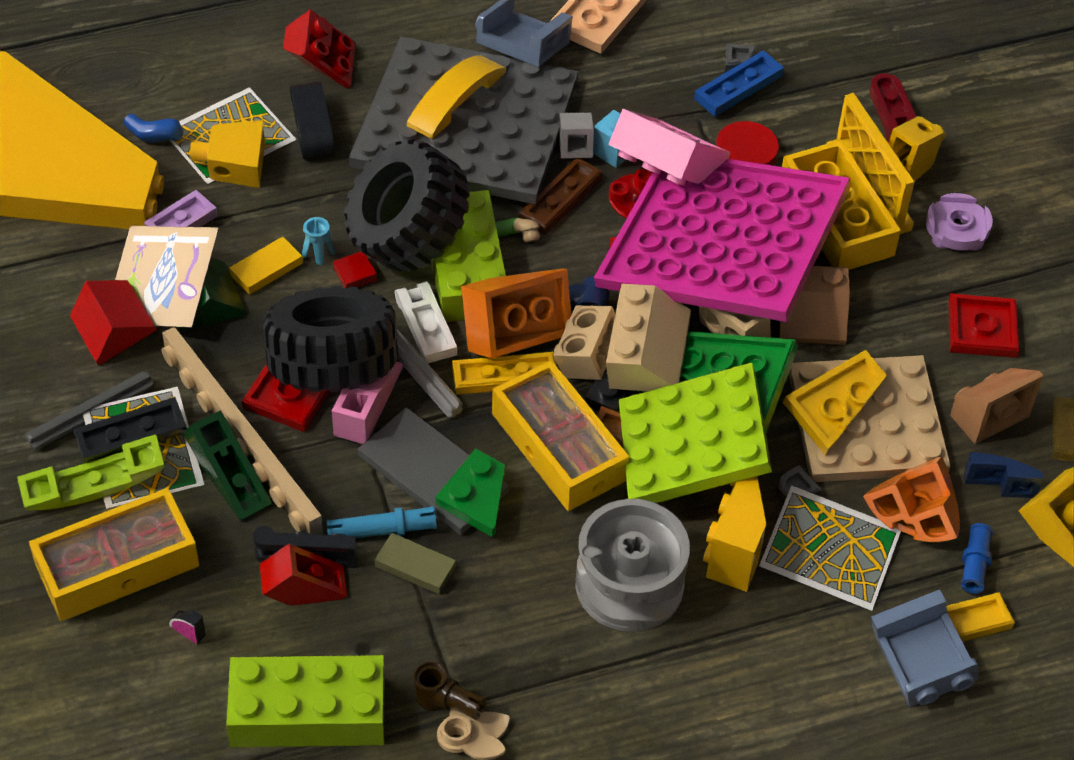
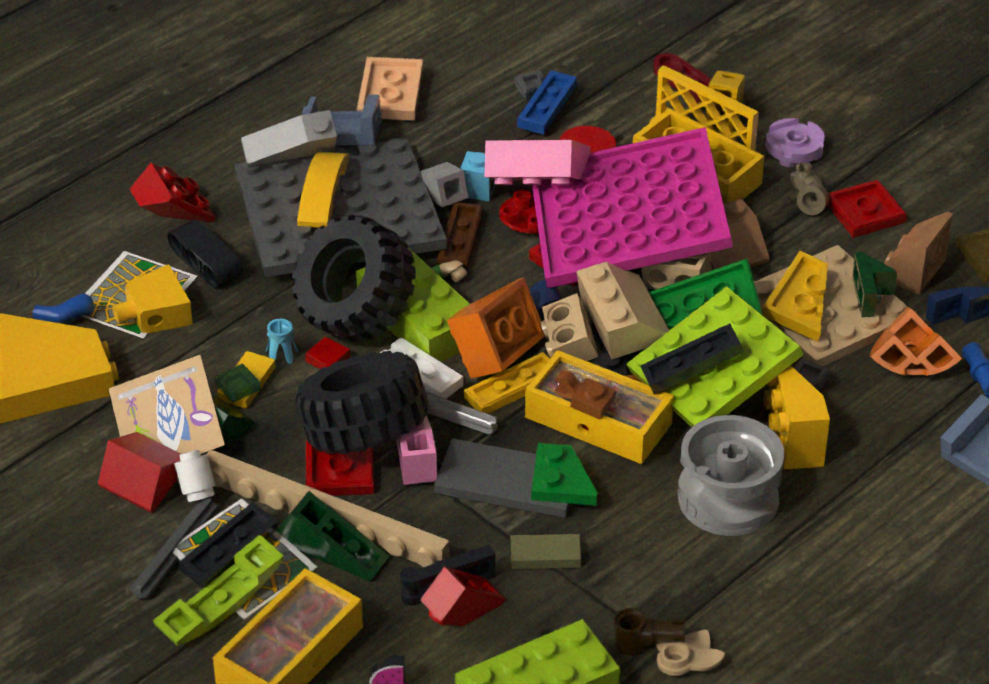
camera: 25 degrees left, 10 degrees down
lavender plate [144,190,217,227] -> none
dark azure pin [326,506,437,539] -> none
sticker [759,485,901,611] -> none
none -> white brick [174,450,216,502]
none -> clear green tile [215,363,260,403]
none -> light grey slope [241,110,337,167]
none -> dark orange plate [554,370,616,419]
none -> black plate [640,323,744,394]
none -> dark tan arm [790,162,829,215]
none -> dark green slope [852,252,897,317]

